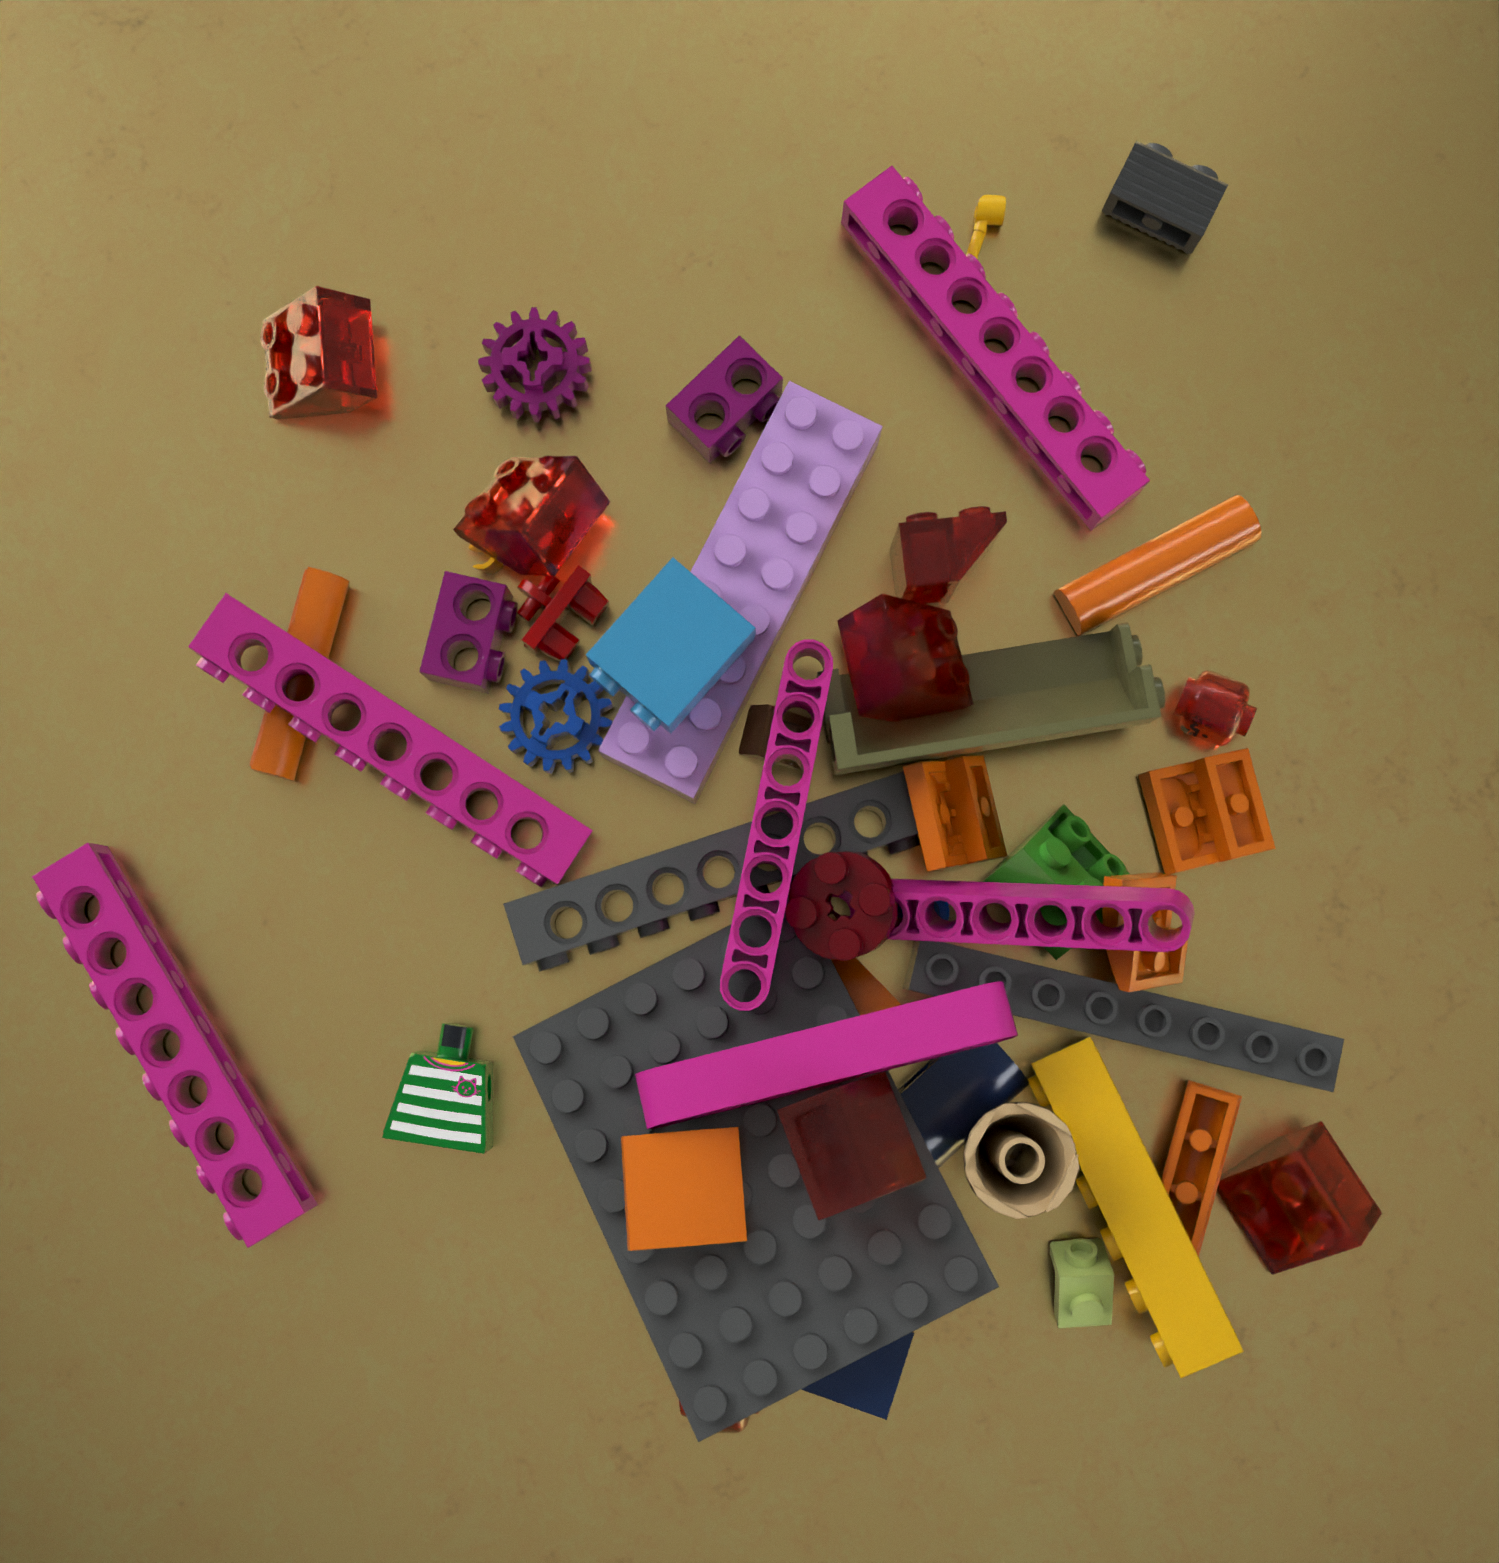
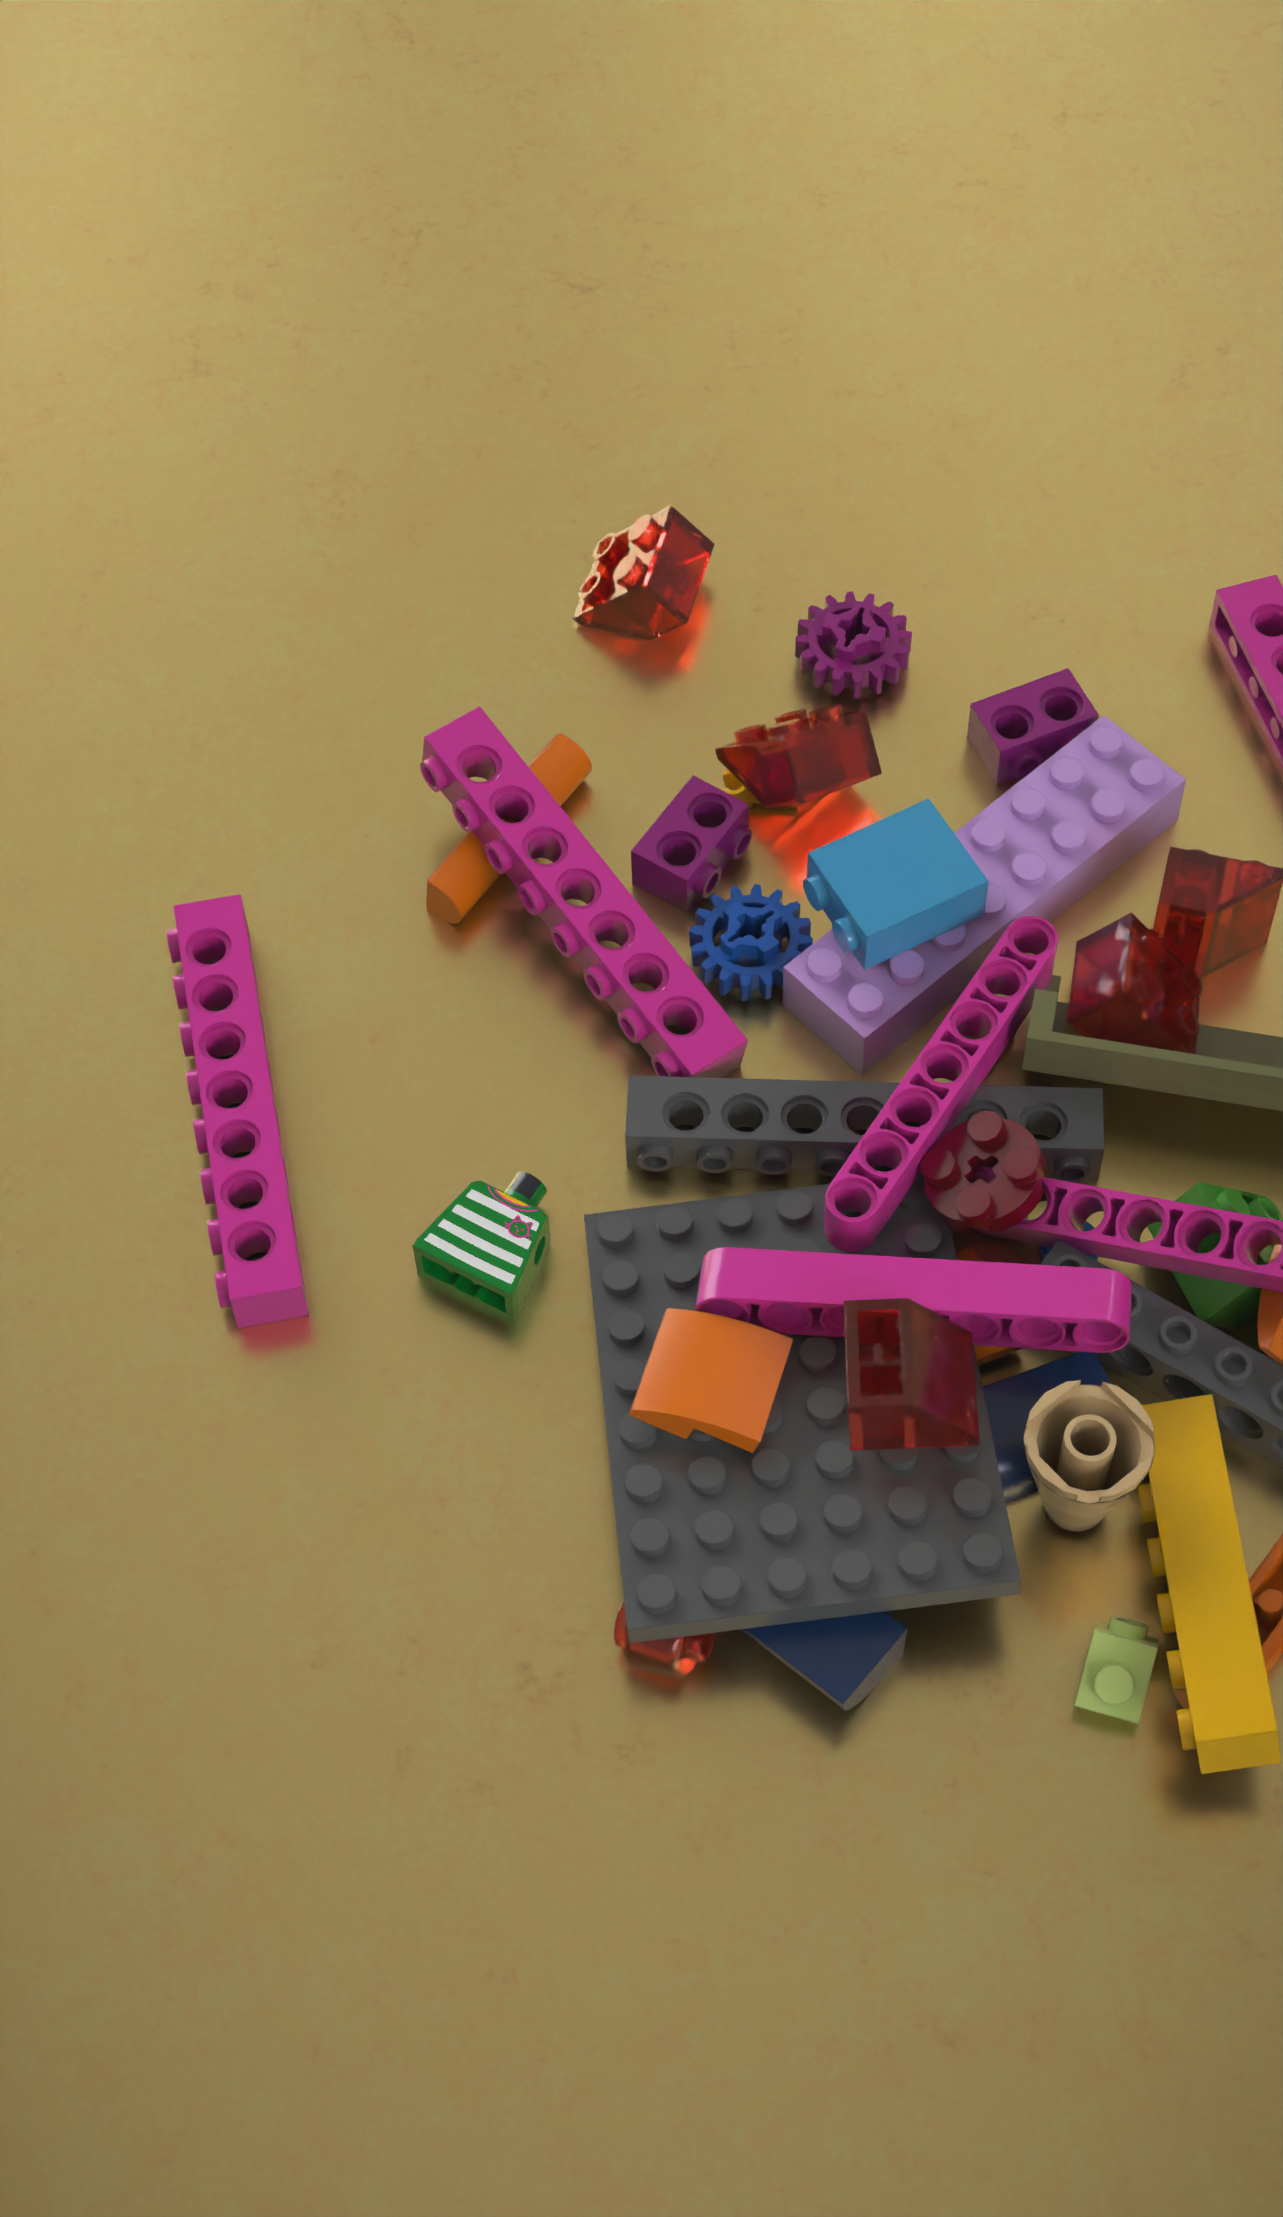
camera: 25 degrees right, 25 degrees down
red hips [516,565,609,662] -> none
orange slope [903,755,1007,872] -> none

